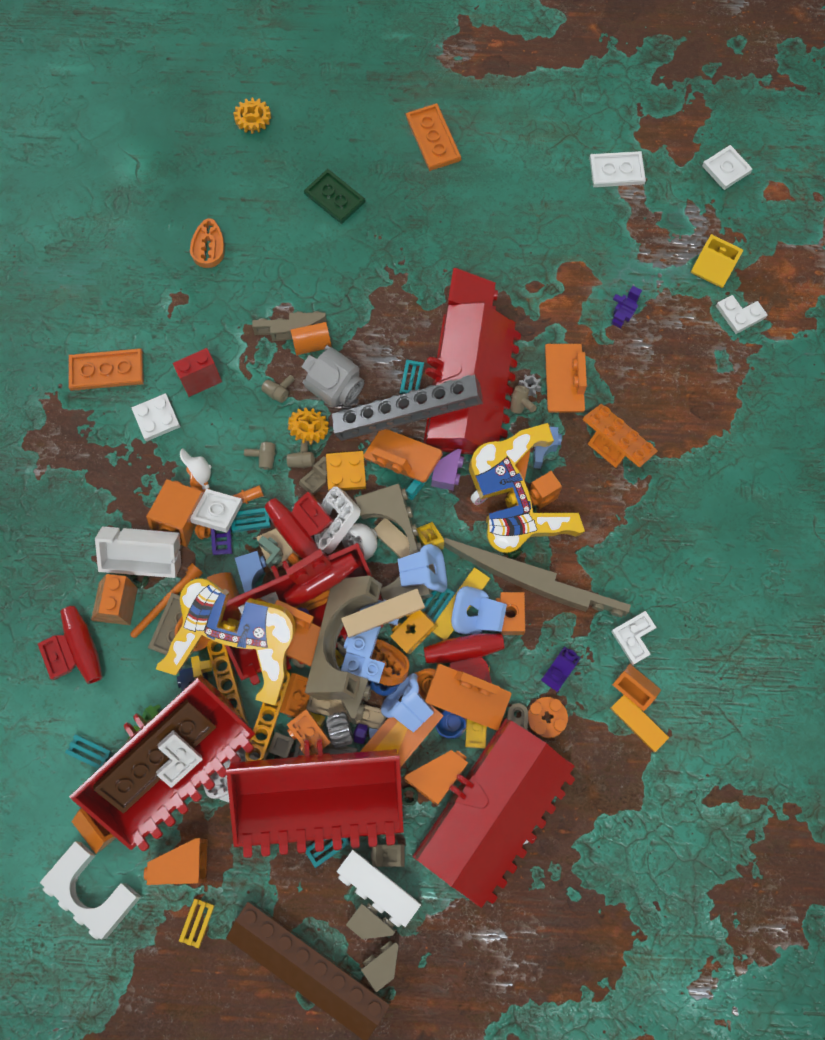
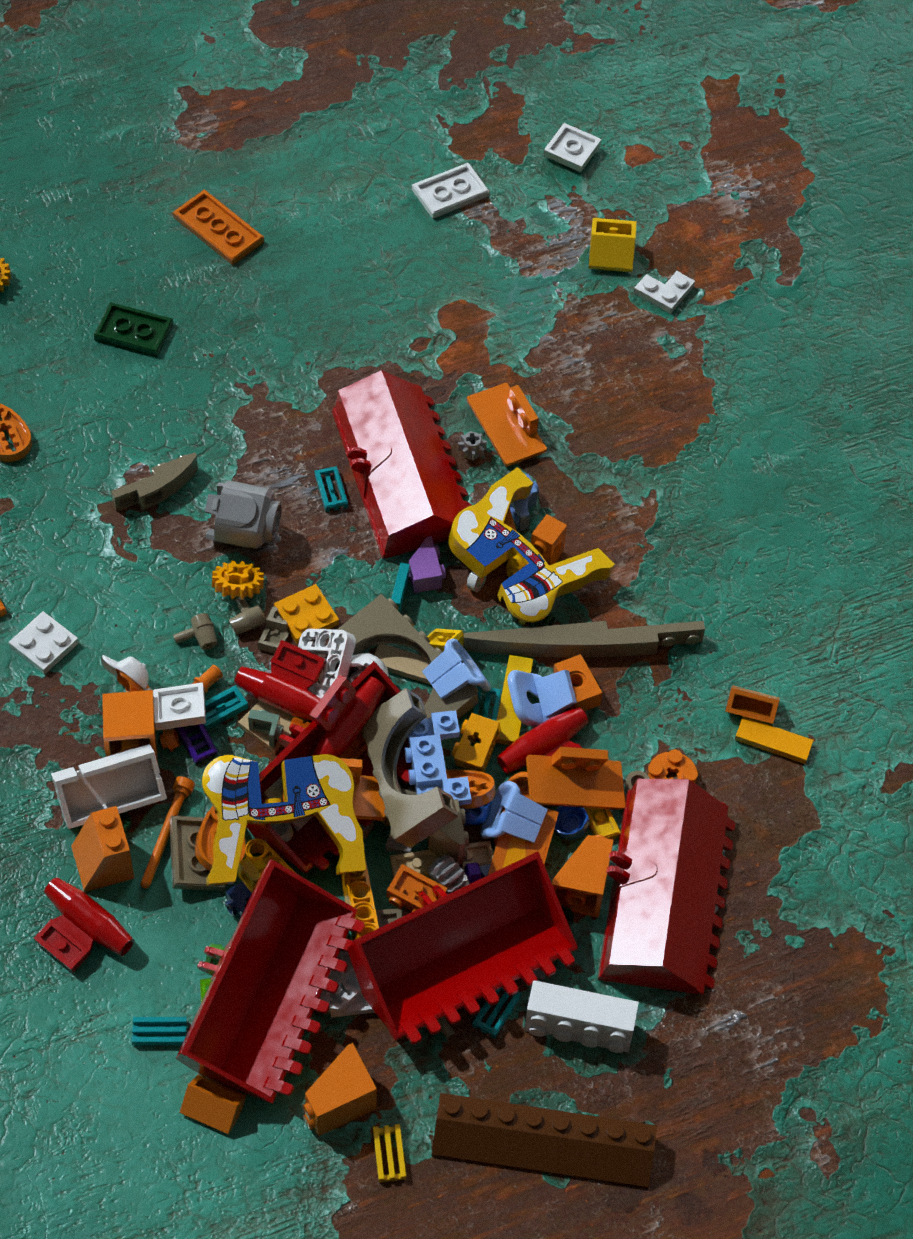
camera: 30 degrees left, 15 degrees down
white arch [40,841,141,940] -> none
reddish brown plate [93,699,216,814] -> none
white plate [156,730,203,788] -> none
red slope [172,348,222,397] -> none
medium blue arch [235,551,267,592] -> none
dark tan piece [261,375,295,403] -> none
orange bracket [280,673,310,719] -> none
orange brick [291,322,332,356] -> none
dark grey brick [332,375,483,441] -> none
tan tile [341,589,425,638] -> none
dark tan slope [346,903,396,939] -> none
dark tan slope [361,941,399,992] -> none
orange bracket [364,429,443,482] -> none
dark tan bracket [371,845,405,867] -> none
red slope [448,268,498,310] -> none
dark tan piece [510,385,537,414] -> none
dark purple slope [541,646,581,692] -> none
orange bracket [583,404,658,468] -> none
dark purple piece [611,286,642,329] -> none
white plate [611,611,656,665] -> none

